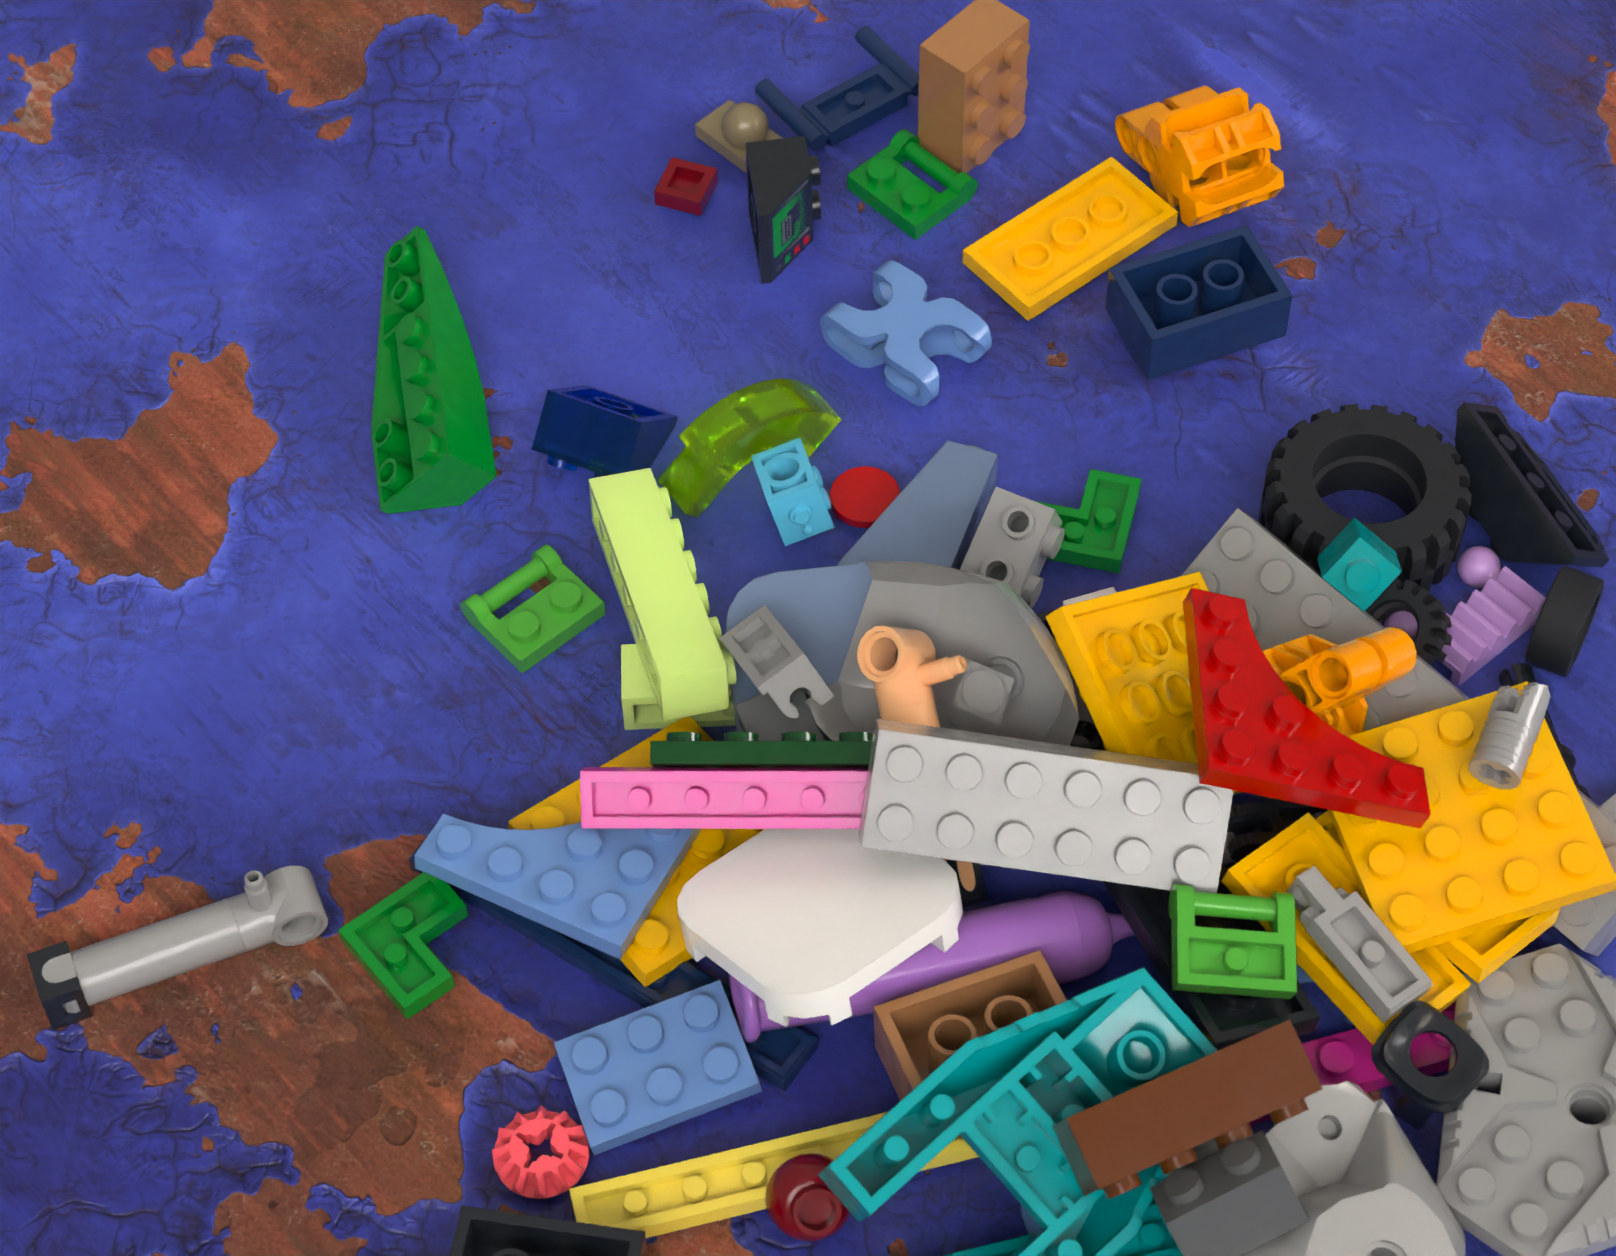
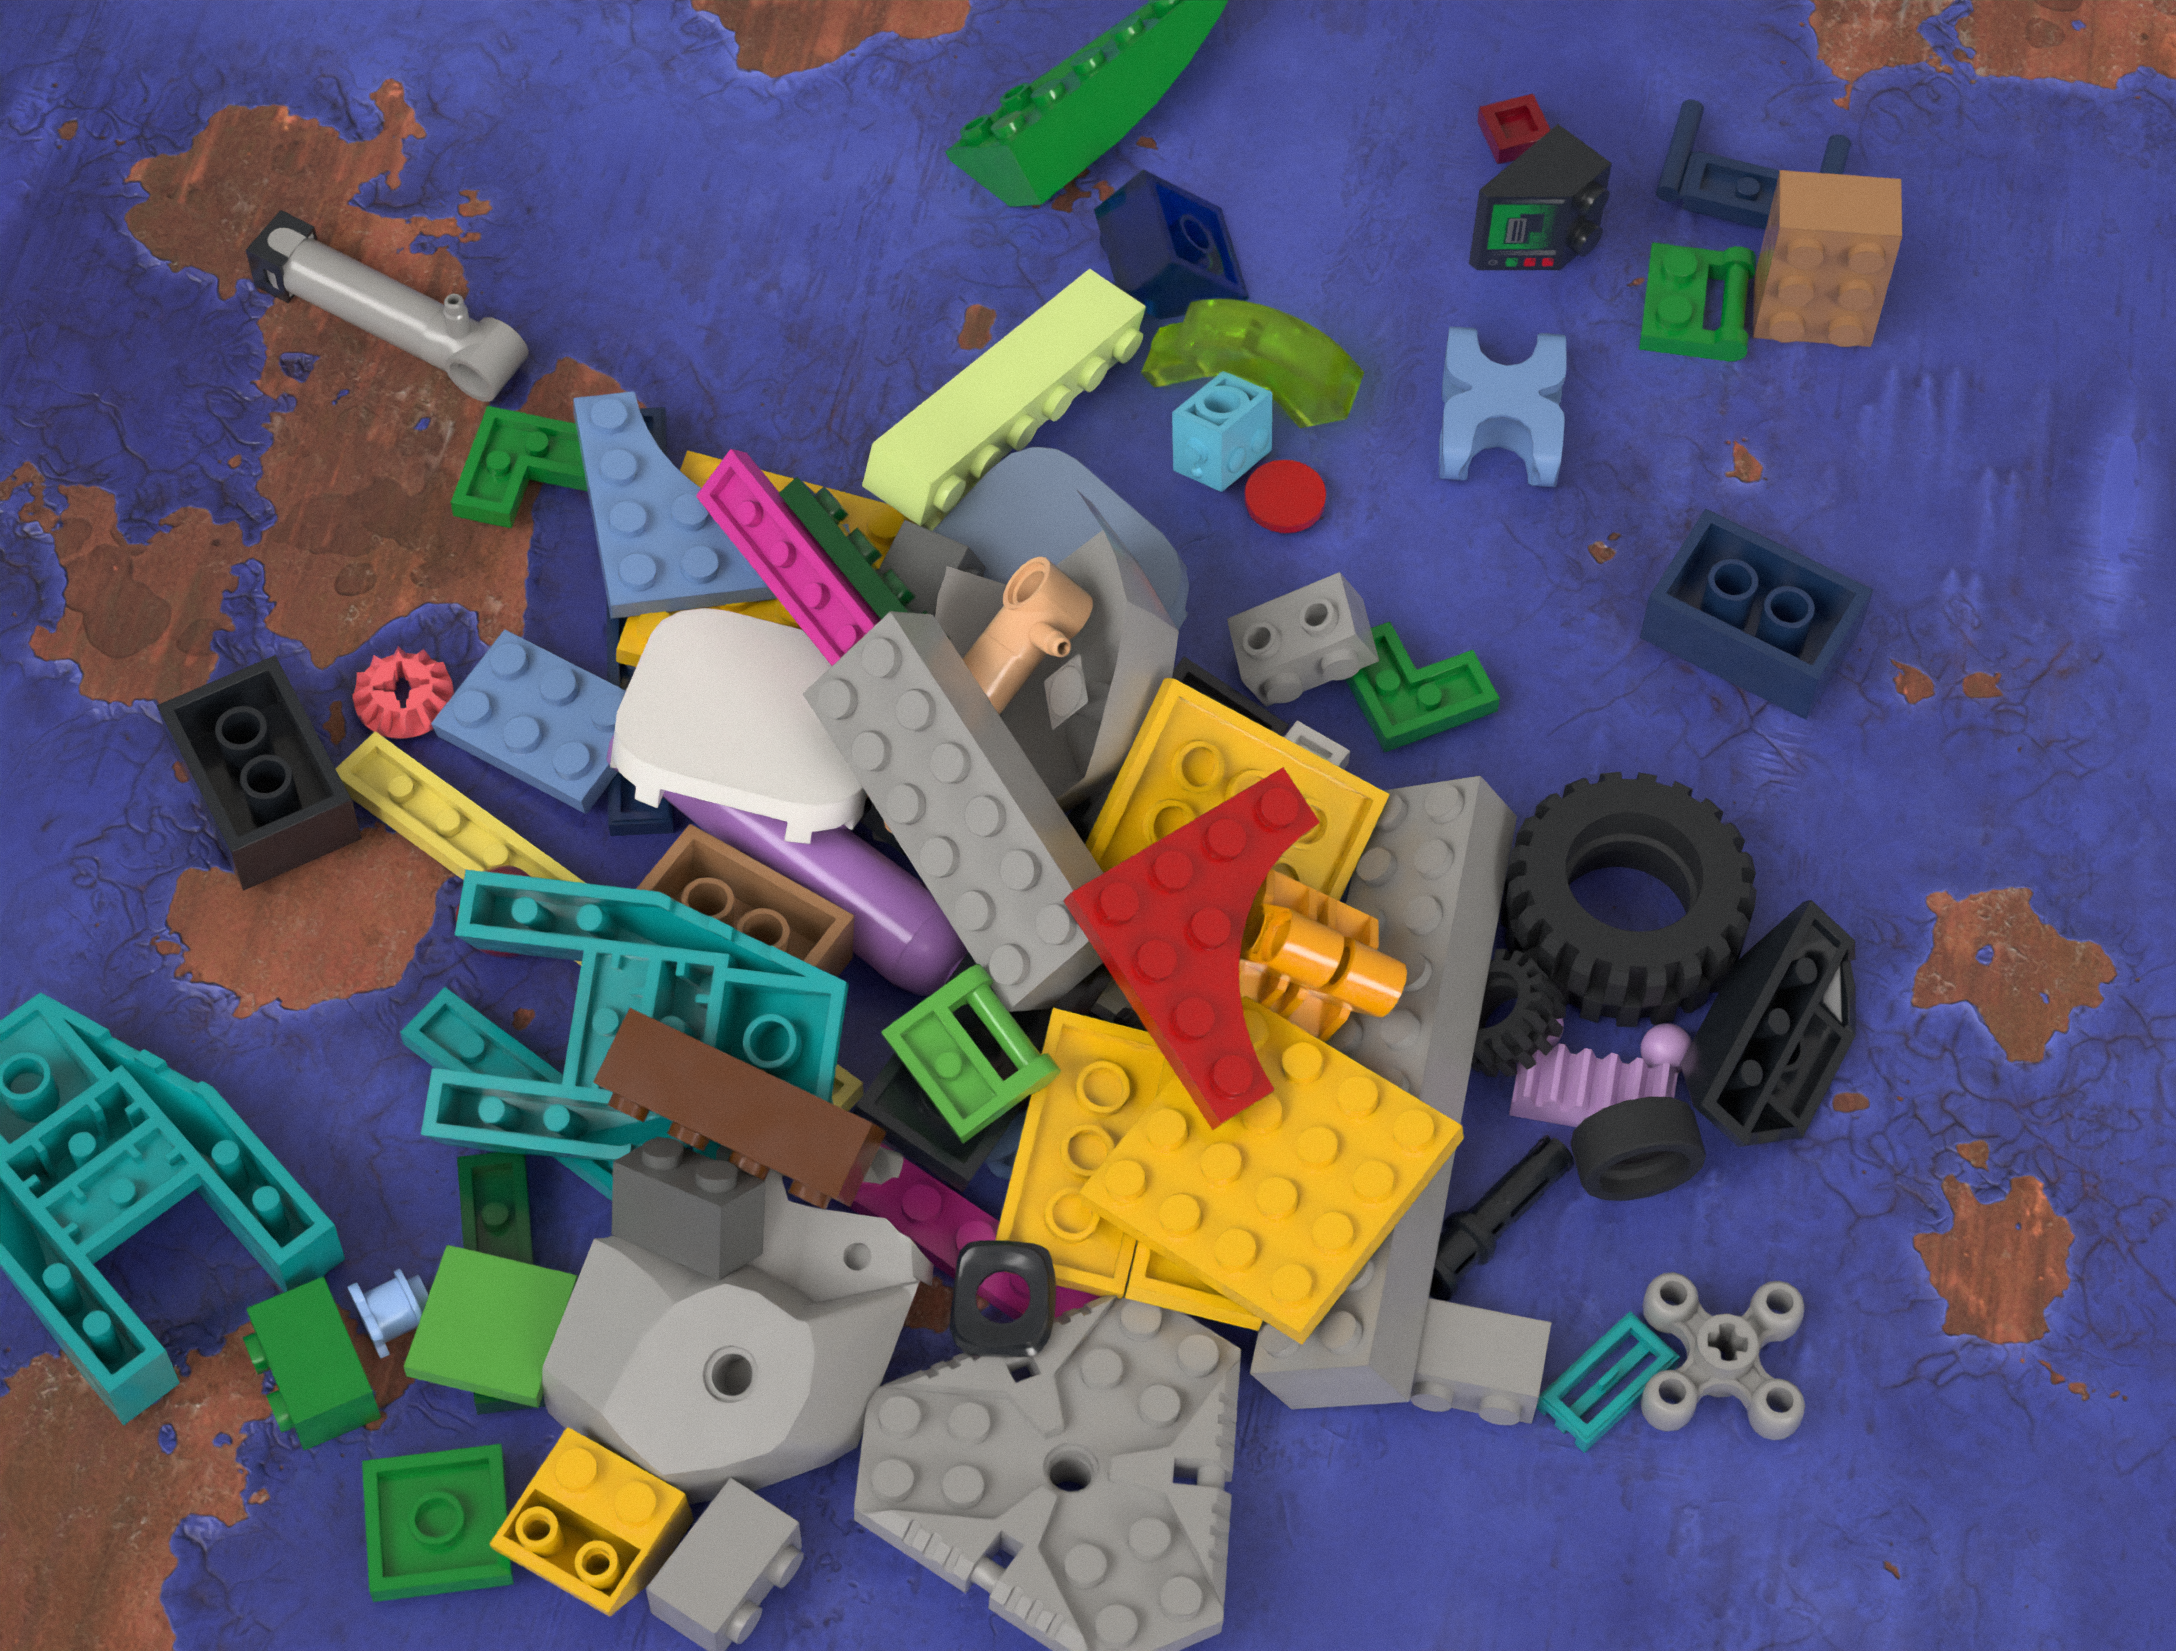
camera: 50 degrees right, 5 degrees up
bright green plate [460,544,606,674] -> none
dark tan tile [695,100,782,174] -> none
light grey hinge [719,605,834,718] -> none
sand blue slope [837,441,998,569] -> none
yellow plate [963,156,1178,321] -> none
light orange connector [1115,85,1284,227] -> none
light grey hinge [1286,866,1433,1023] -> none
teal brick [1317,517,1402,612] -> none
light grey hinge [1469,682,1551,790] -> none

